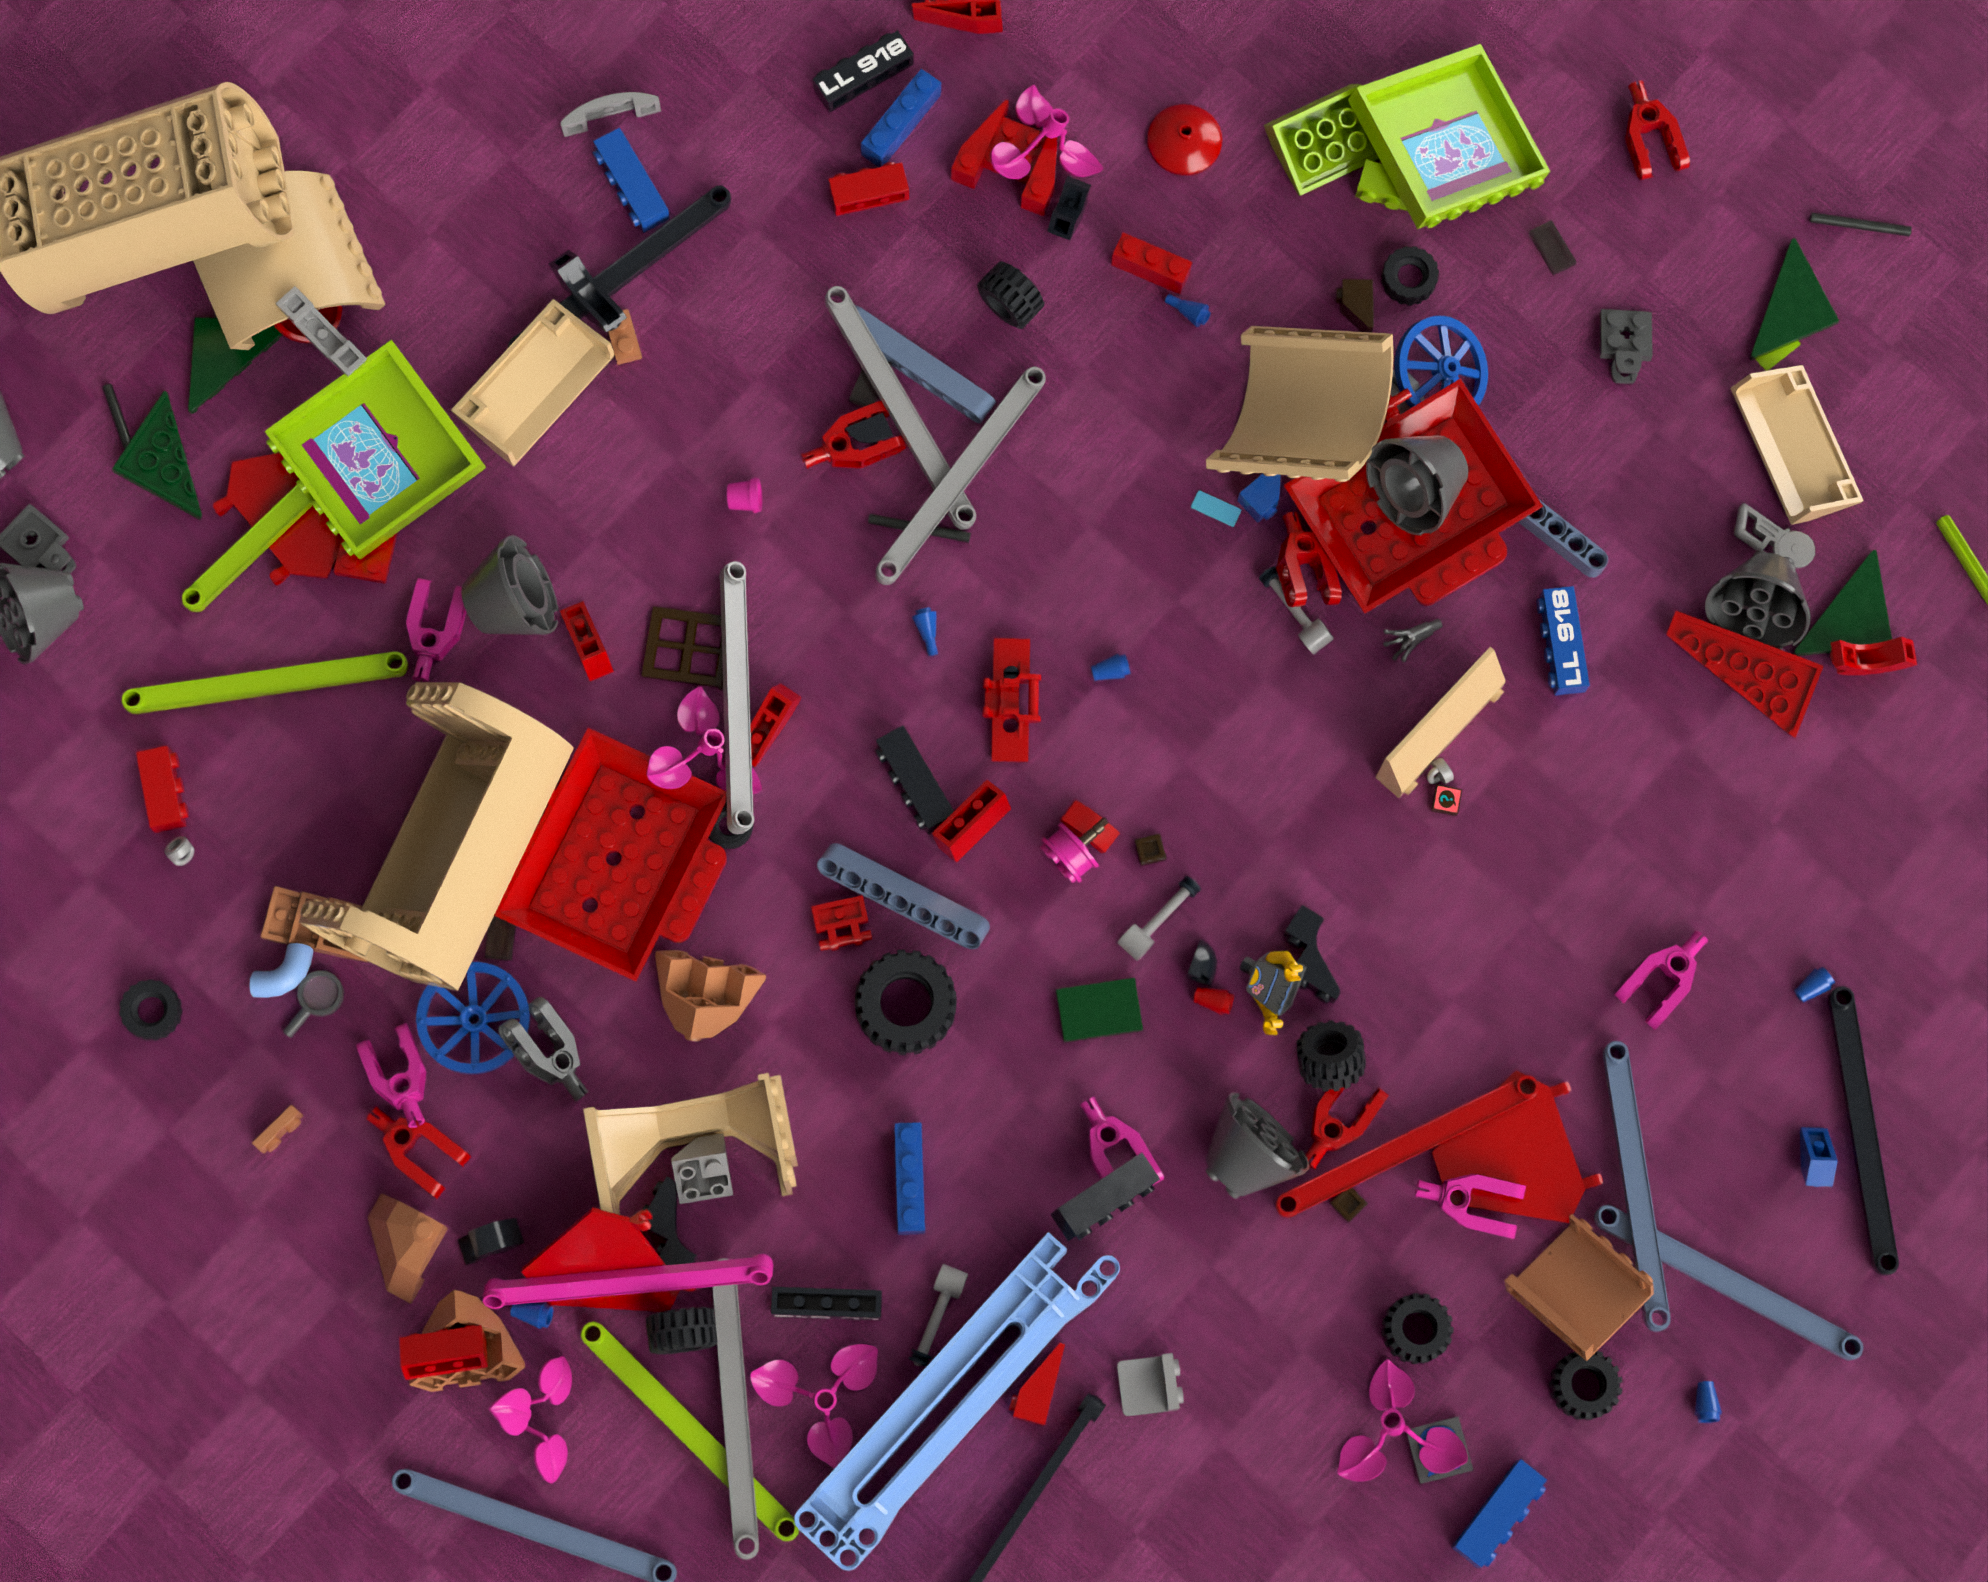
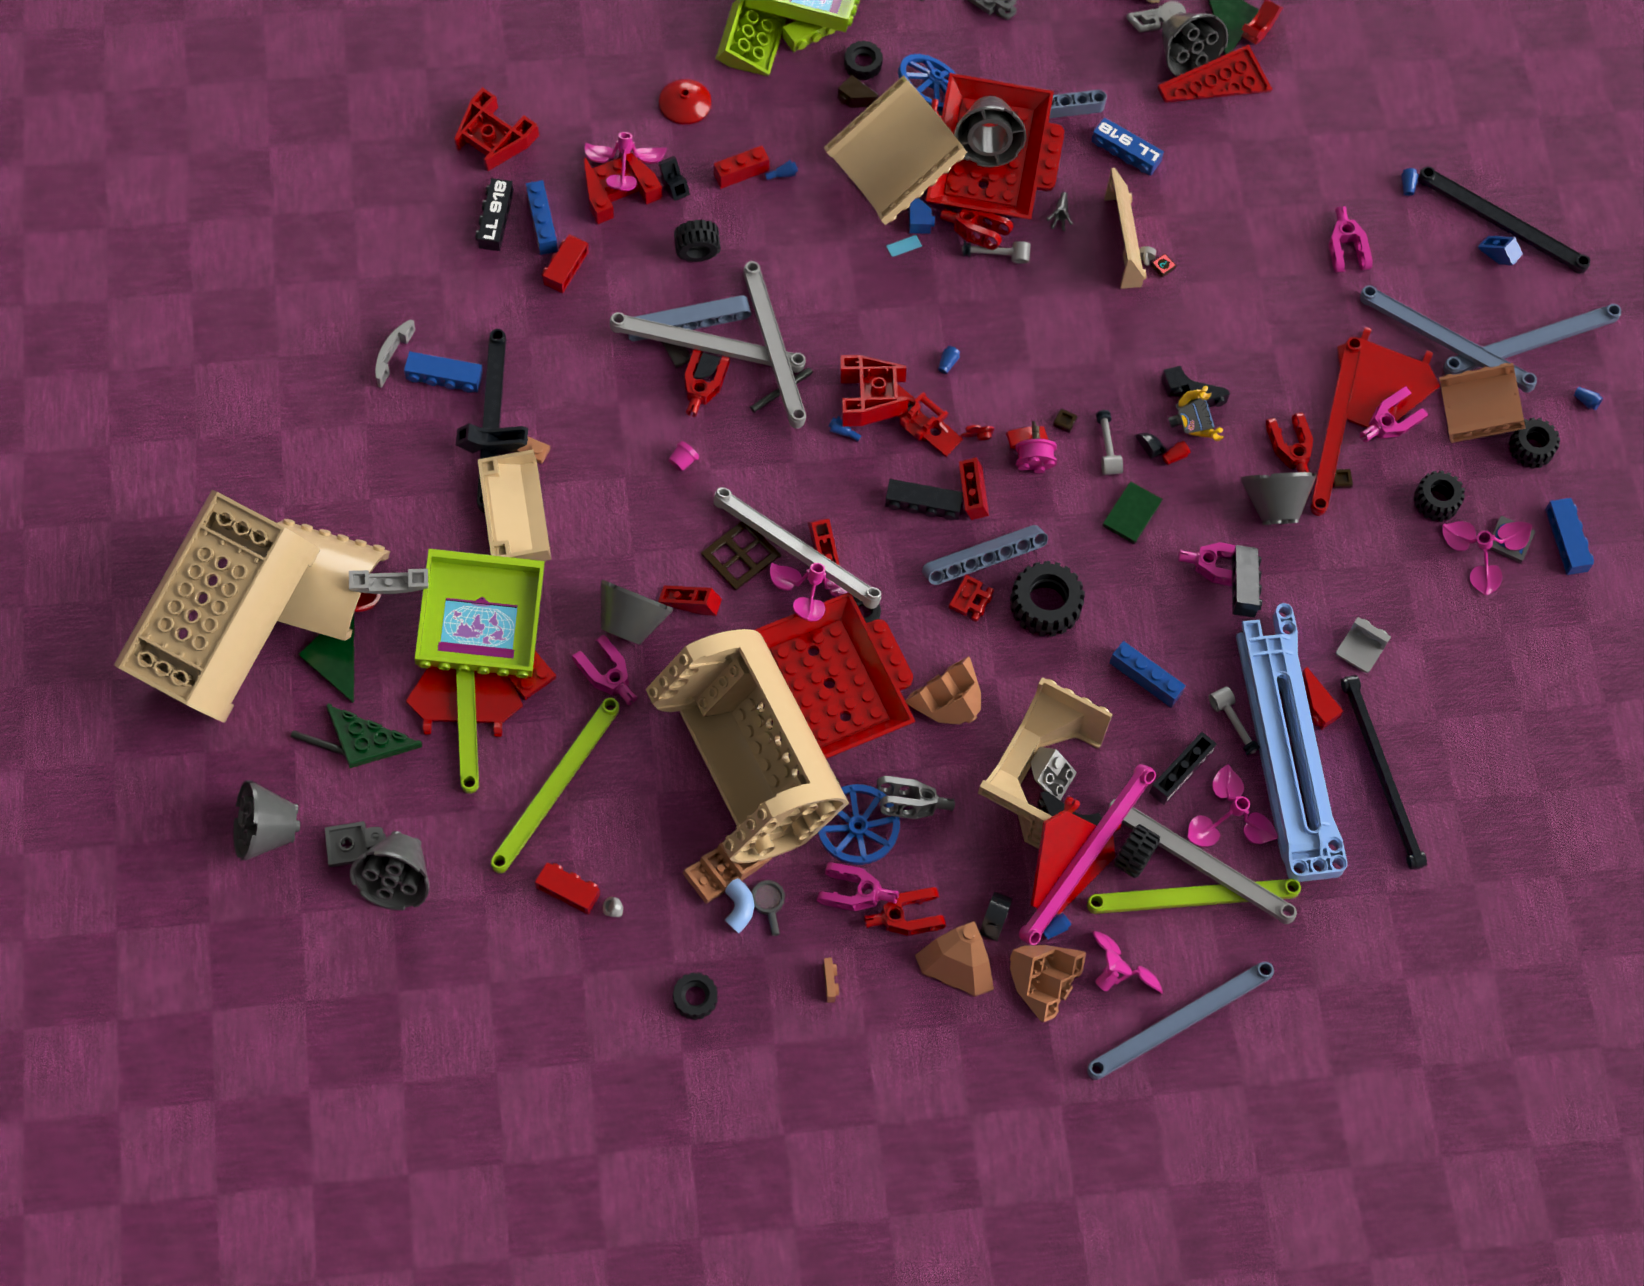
camera: 50 degrees left, 10 degrees down
red brick [399,1325,488,1380] -> none
black tyre [1296,1020,1366,1091] -> none
none -> red wedge [840,355,908,427]
none -> red plate [960,425,995,441]

